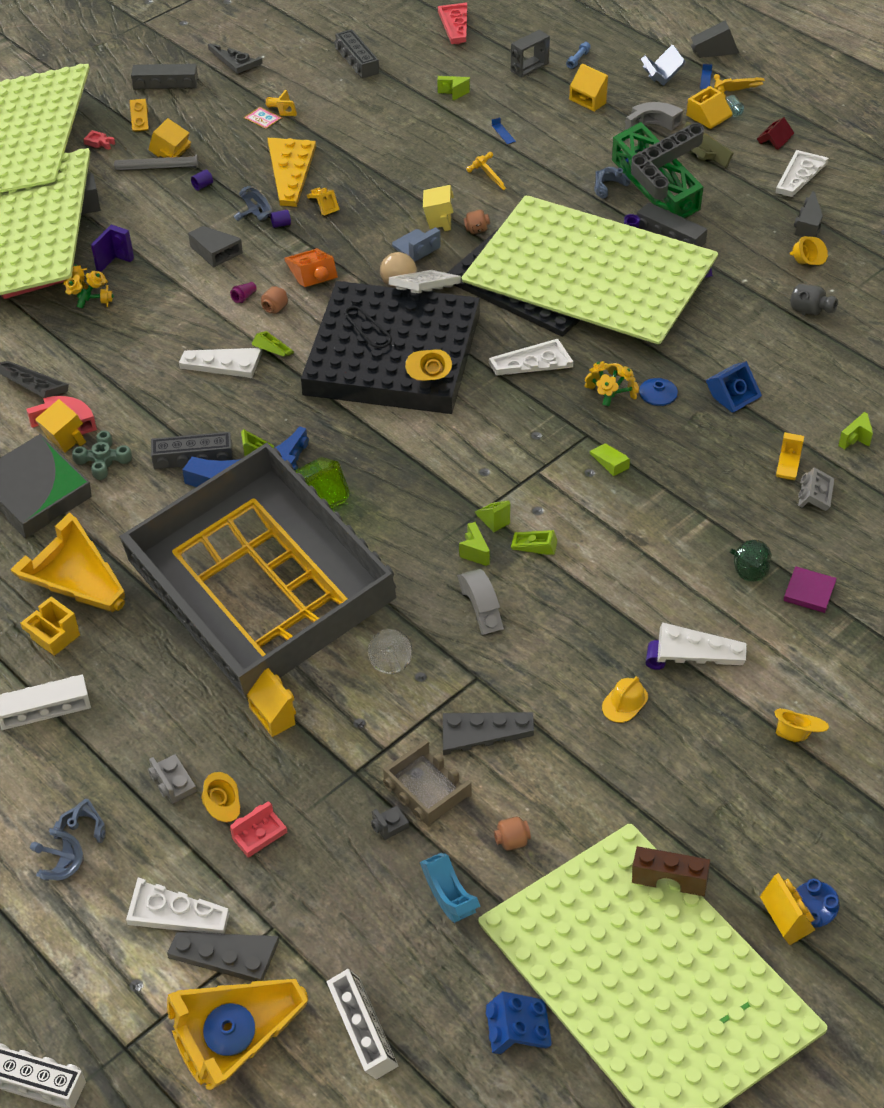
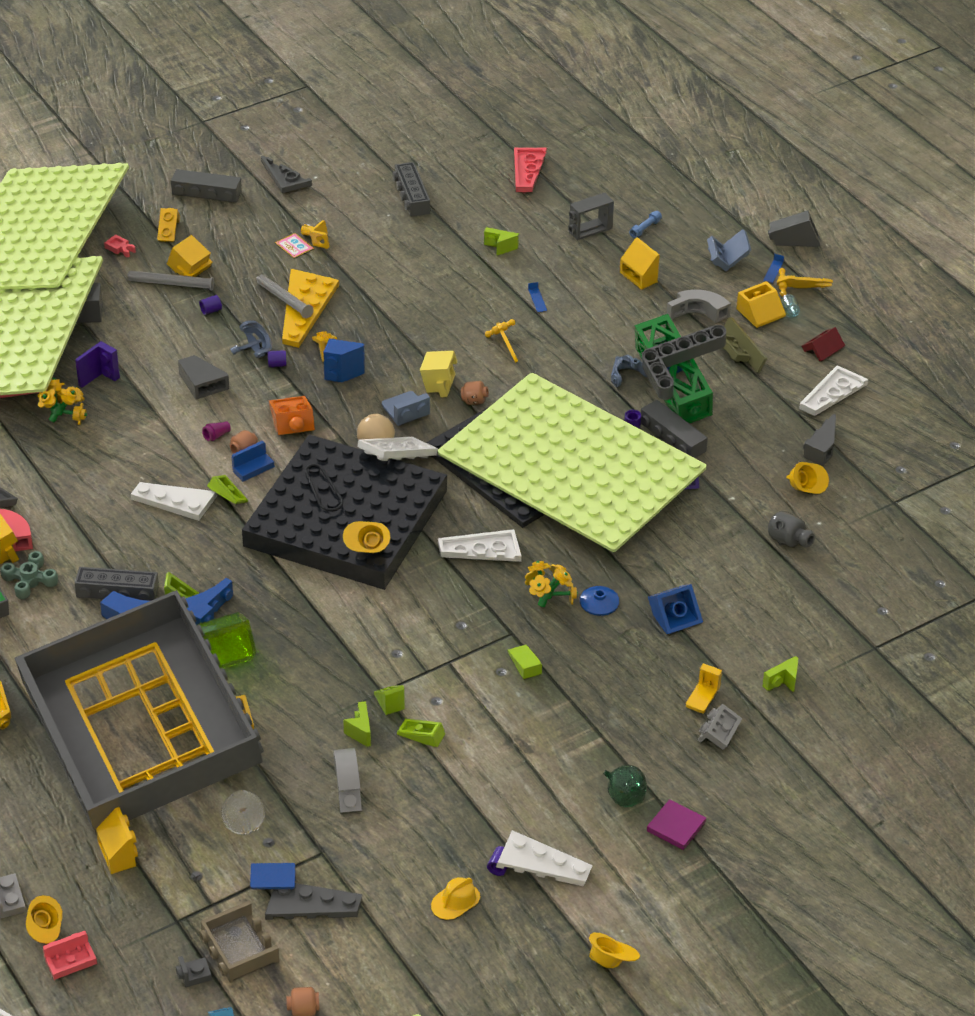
camera: 10 degrees right, 5 degrees down
none -> blue panel [232,441,275,482]
none -> blue panel [250,863,296,889]
none -> light grey axle [256,274,314,318]
none -> blue slope [323,338,365,382]

